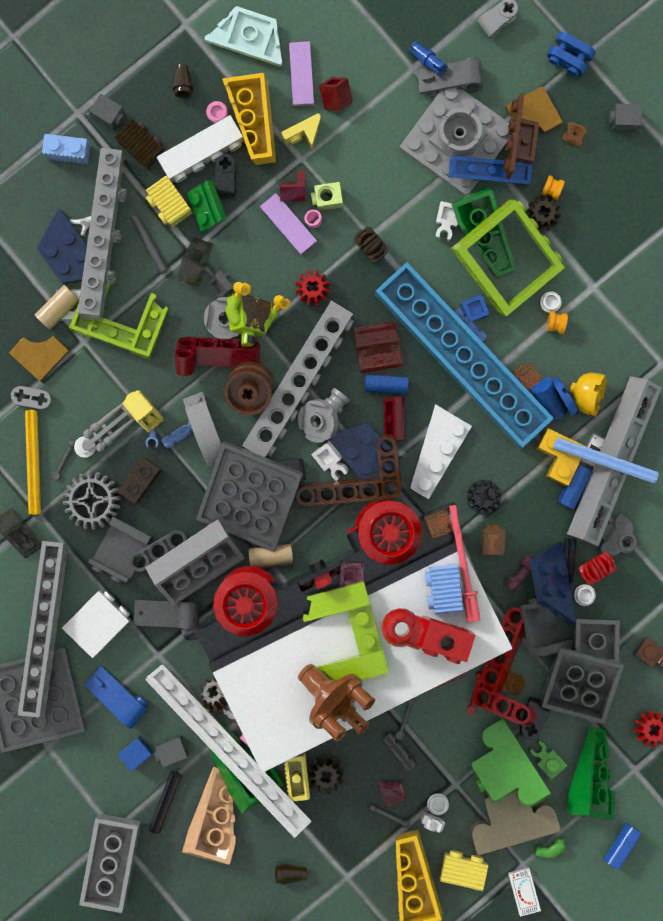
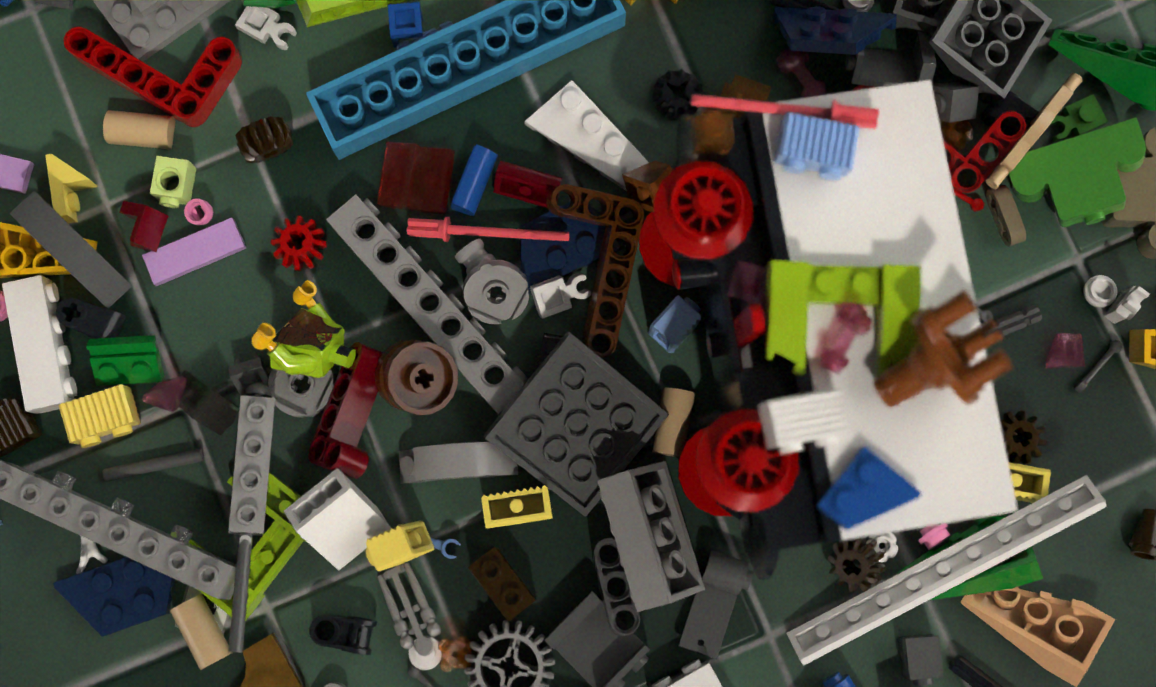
camera: 75 degrees left, 5 degrees down
medium blue axle [162,422,193,449] -> none
dark red panel [319,77,353,111] -> none
red brick [381,608,476,664] -> none
none -> dark grey slope [9,191,132,309]
none -> red beam [64,27,242,127]
none -> tan brick [103,110,176,150]
none -> clear pink slope [142,376,187,412]
none -> light grey piece [229,382,275,653]
none -> white brick [284,468,391,570]
none -> black piece [309,614,377,655]
none -> coral piece [407,217,569,242]
none -> clear orange plate [438,636,472,672]
none -> light yellow brick [481,485,553,529]
none -> dark orange slope [622,160,673,212]
none -> light blue brick [648,296,701,353]
none -> white brick [758,388,849,454]
none -> blue wing [815,447,922,530]
none -> clear pink bar [819,303,872,375]
none -> dark grey brick [932,81,979,123]
none -> tan piece [986,73,1083,189]
none -> dark tan beam [986,184,1026,247]

